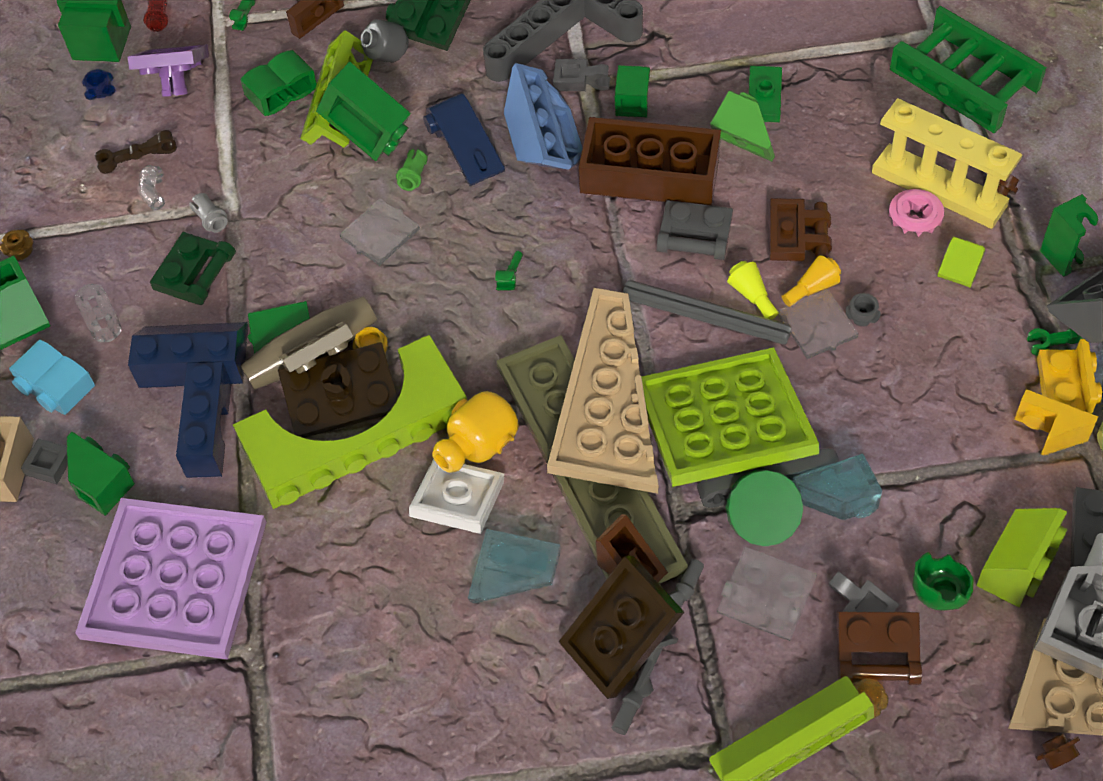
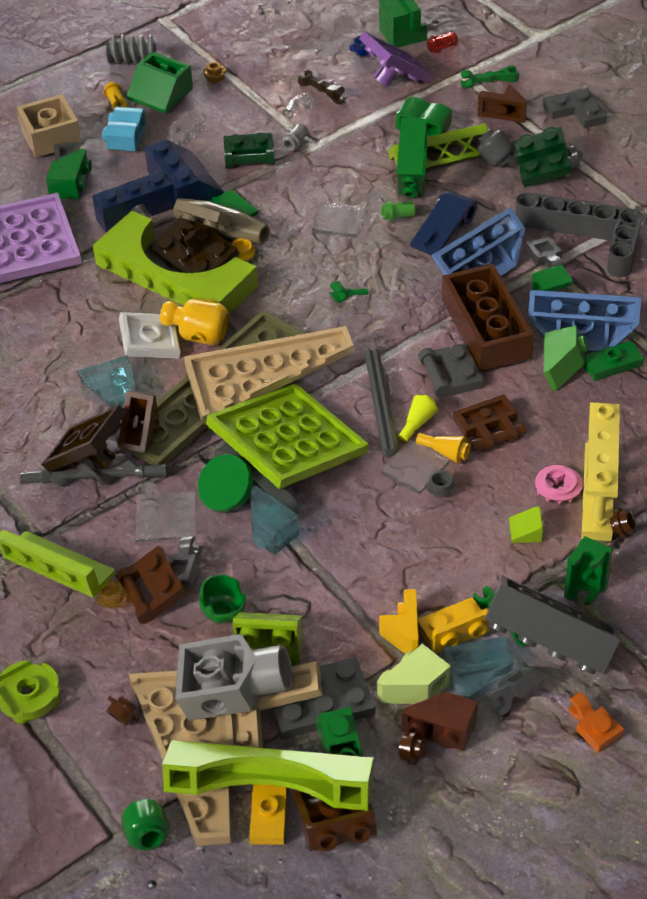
camera: 60 degrees right, 10 degrees down
none -> medium blue wedge [528,290,641,352]

